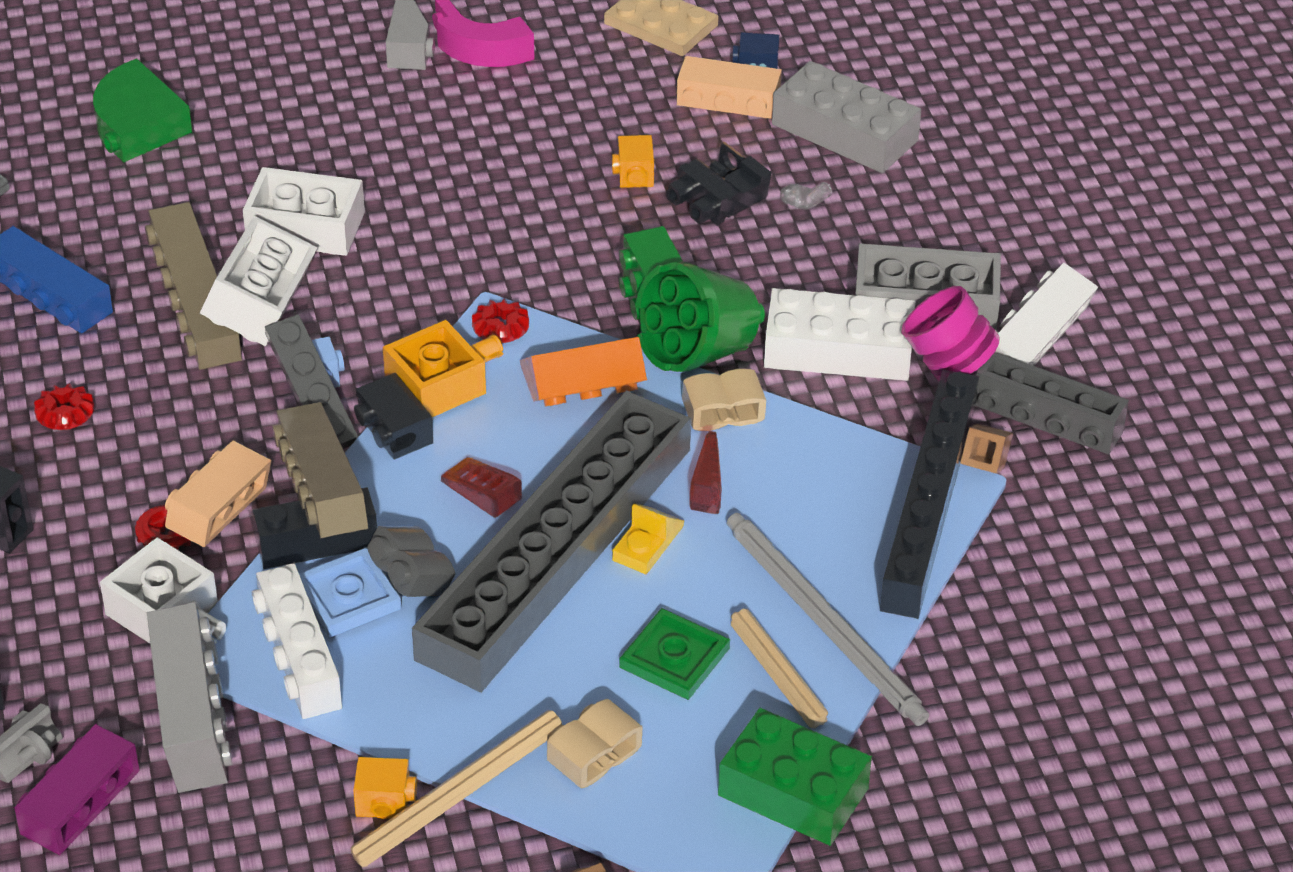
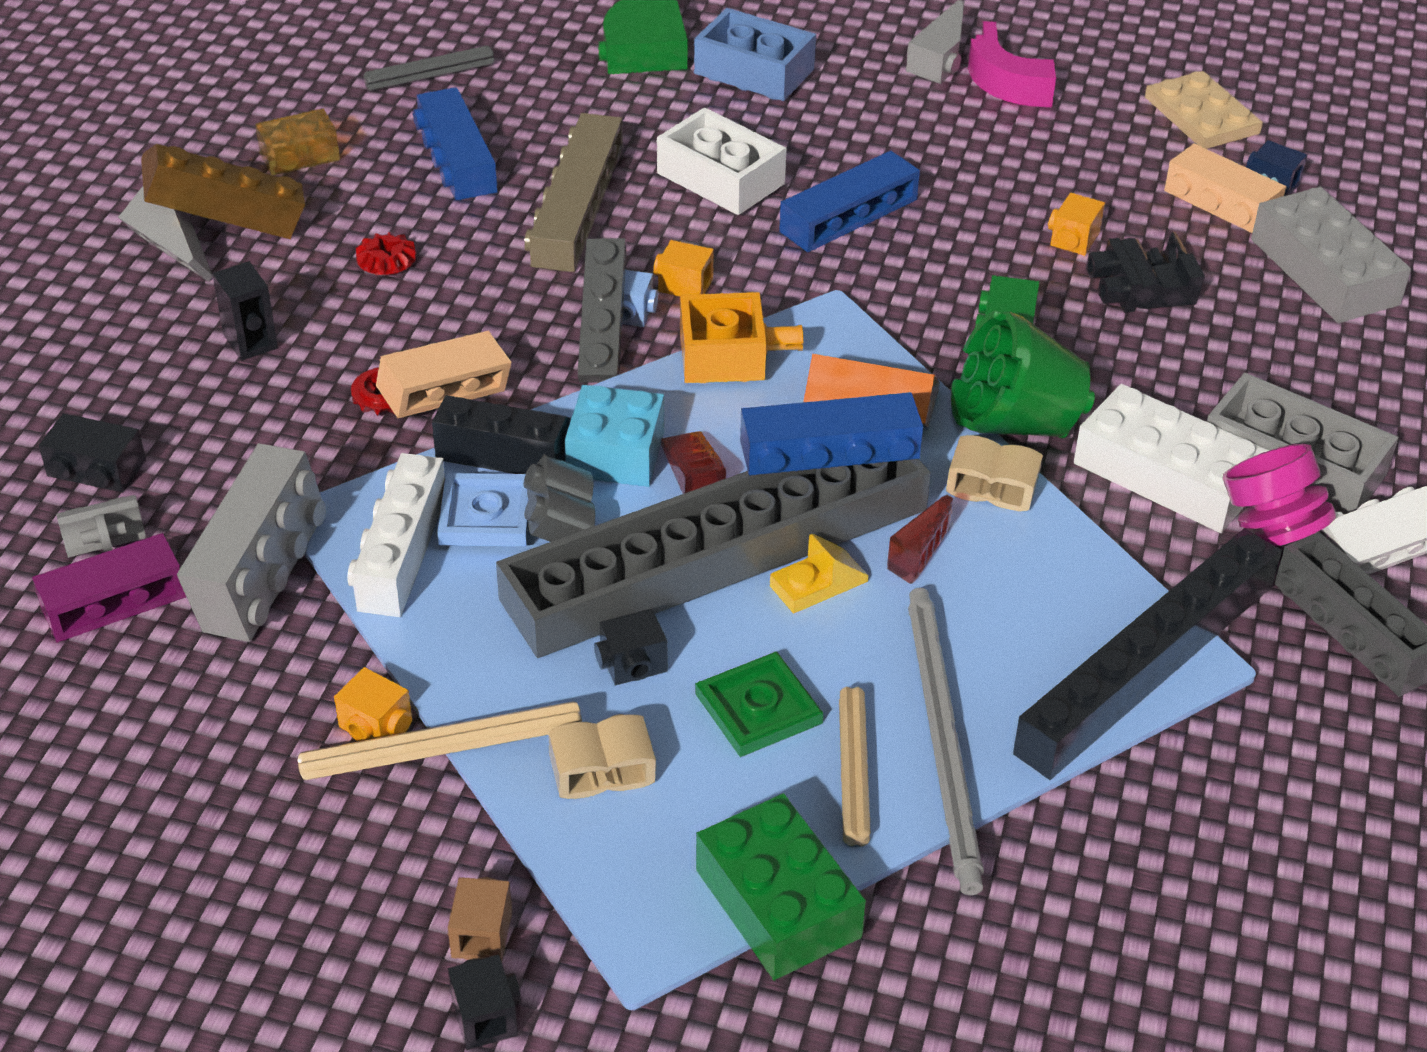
camera: 30 degrees right, 0 degrees up
white brick [100,537,226,644] -> none
white brick [200,216,317,346] -> none
dark tan brick [272,402,368,538] -> none
black brick [354,373,433,460] -> none
red gear [472,298,530,343] -> none
clear arm [780,182,832,210] -> none
medium nougat brick [960,424,1013,474] -> none
none -> medium azure brick [565,385,664,487]
none -> black brick [594,609,668,686]
none -> light orange brick [653,240,714,297]
none -> medium blue brick [694,8,816,101]
none -> blue brick [740,392,923,476]
none -> blue brick [779,150,920,253]

